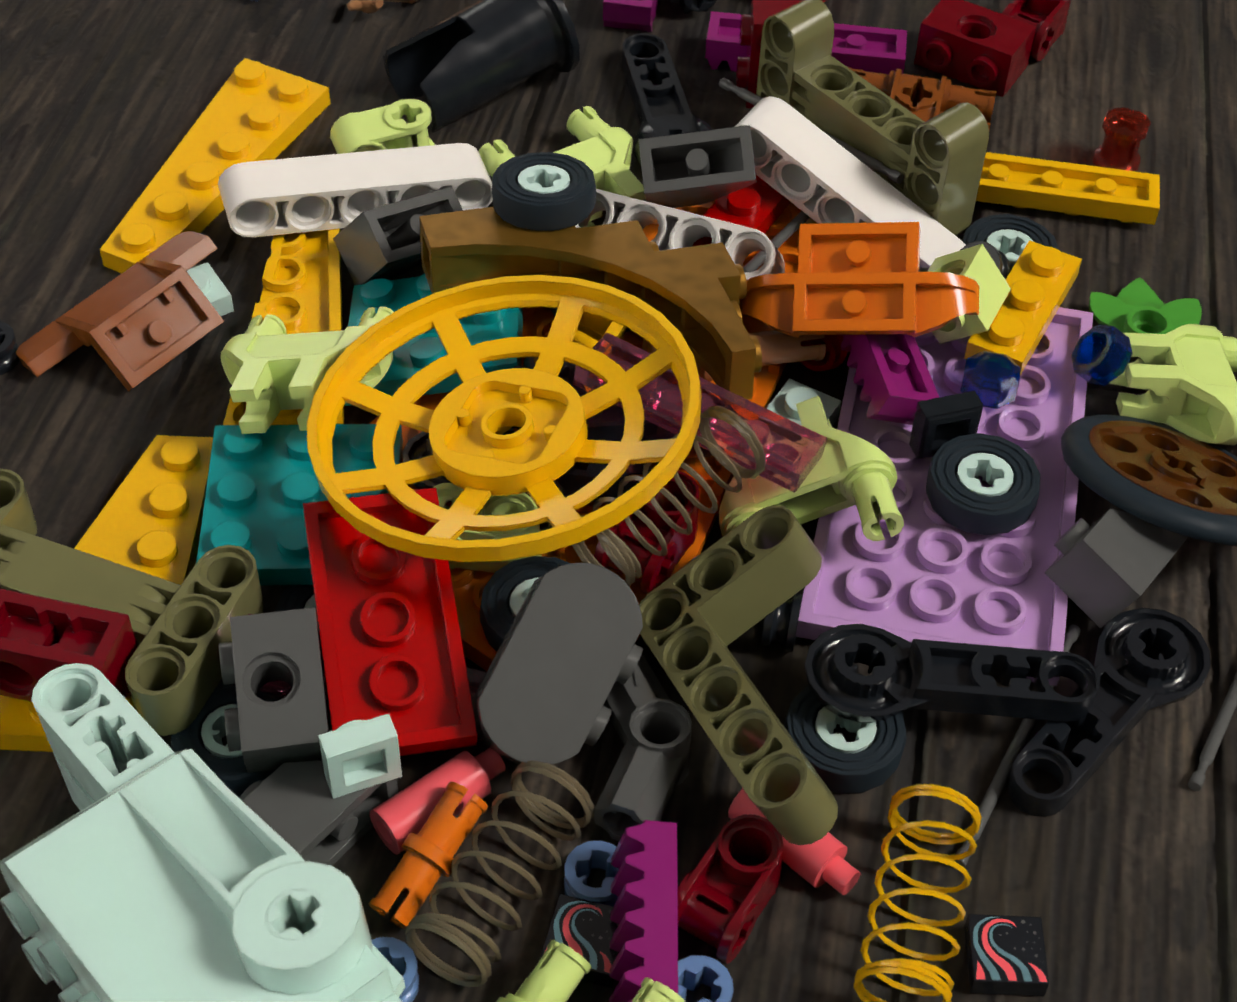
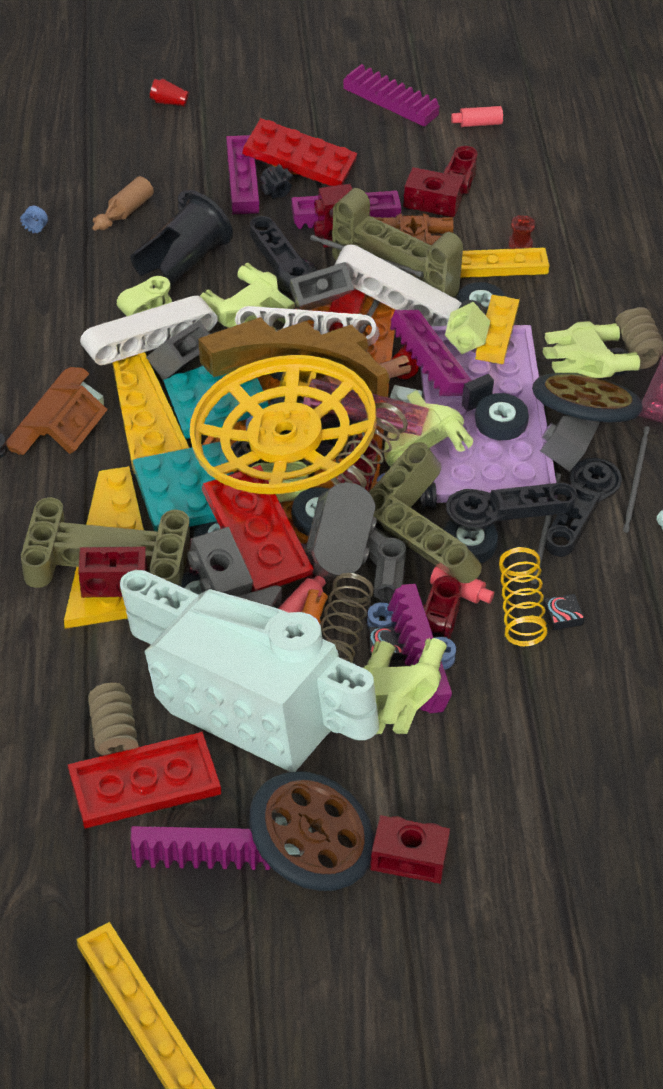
camera: 15 degrees left, 0 degrees up
yellow wing [100,58,331,273] -> none
yellowish green connector [221,306,394,434] -> none
light aqua plate [318,713,402,799] -> none
black bush [492,152,596,231] -> none
orange plate [741,222,979,338] -> none
clear blue tile [960,350,1021,409] -> none
clear blue tile [1071,324,1133,386] -> none
bright green plate [1089,278,1202,336] -> none

